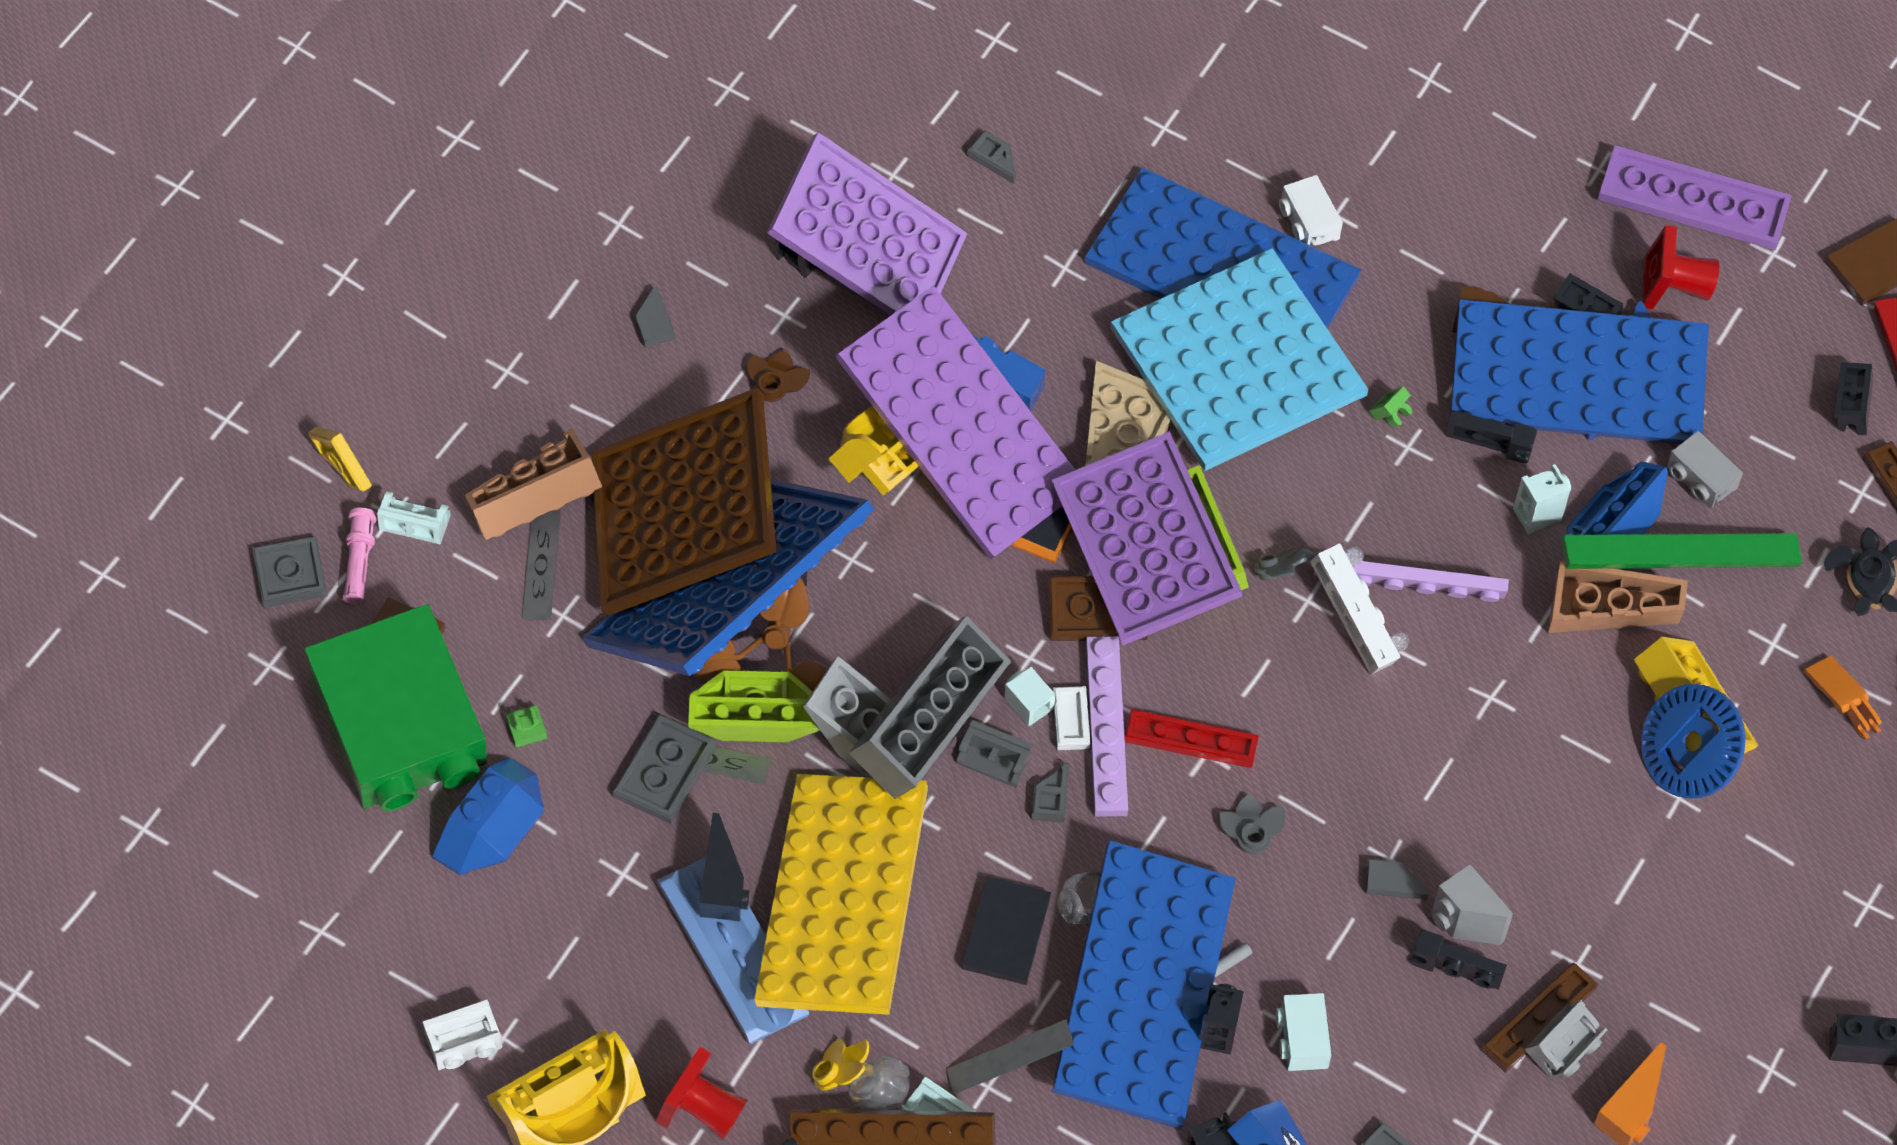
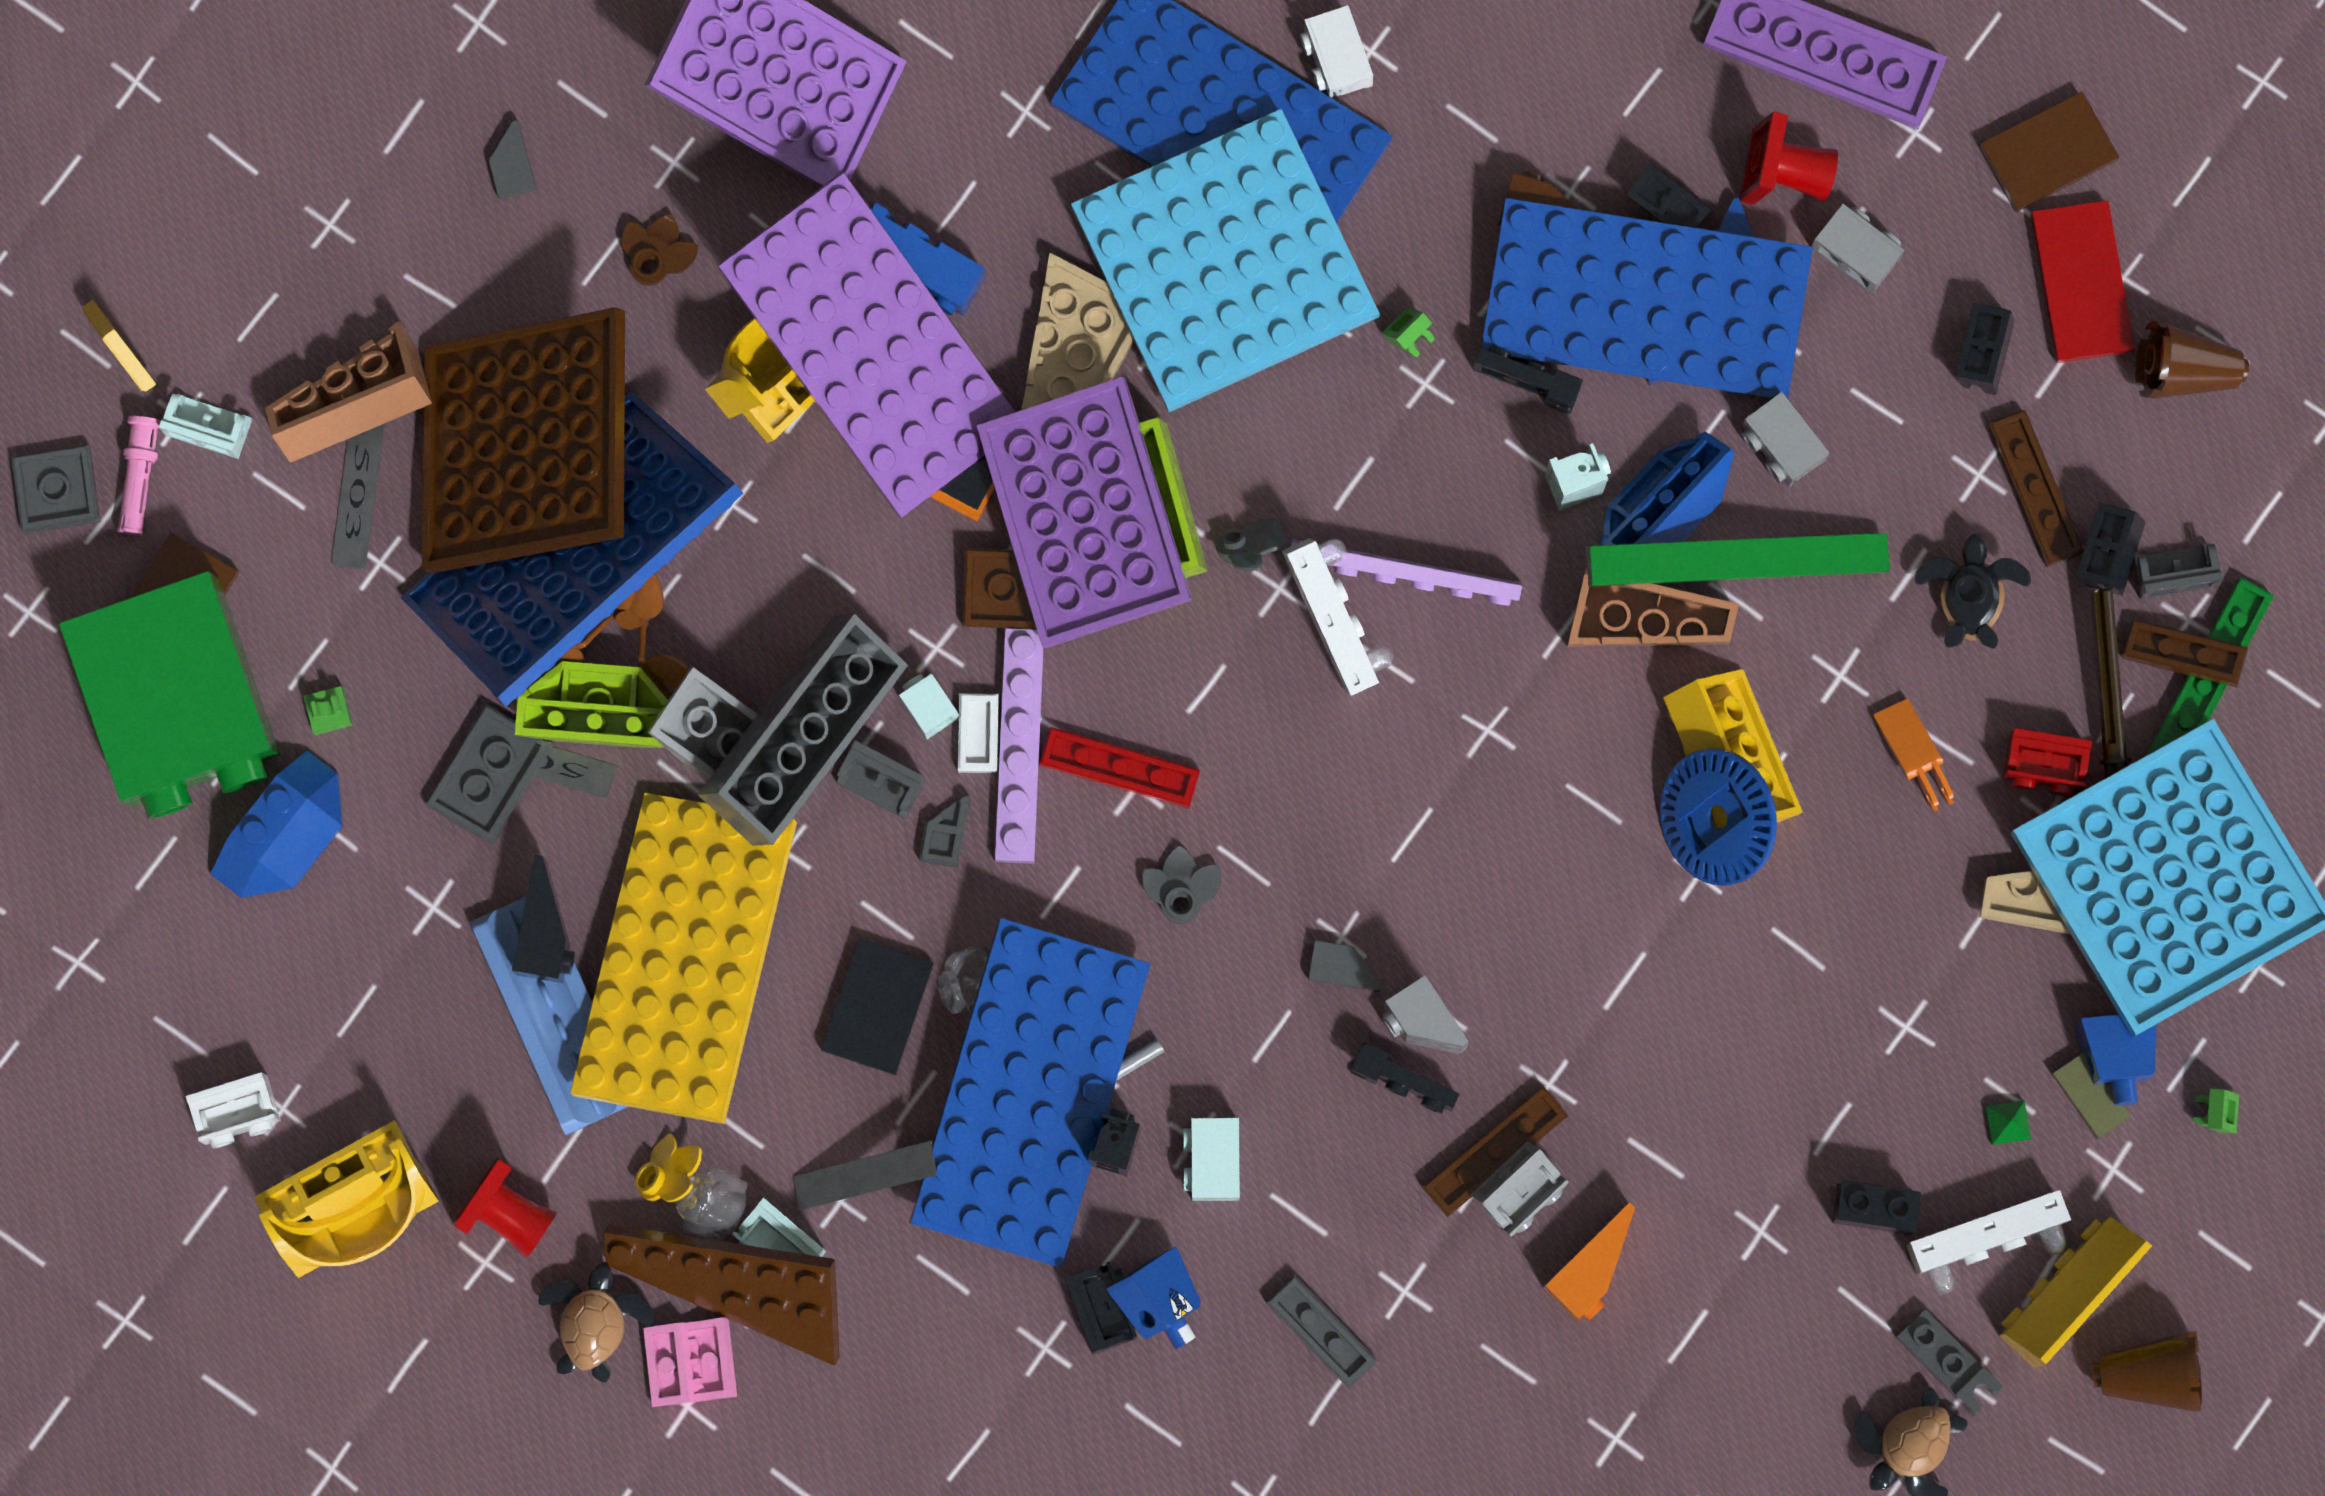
camera: 10 degrees right, 20 degrees up
none -> light grey hinge [1812,204,1905,295]

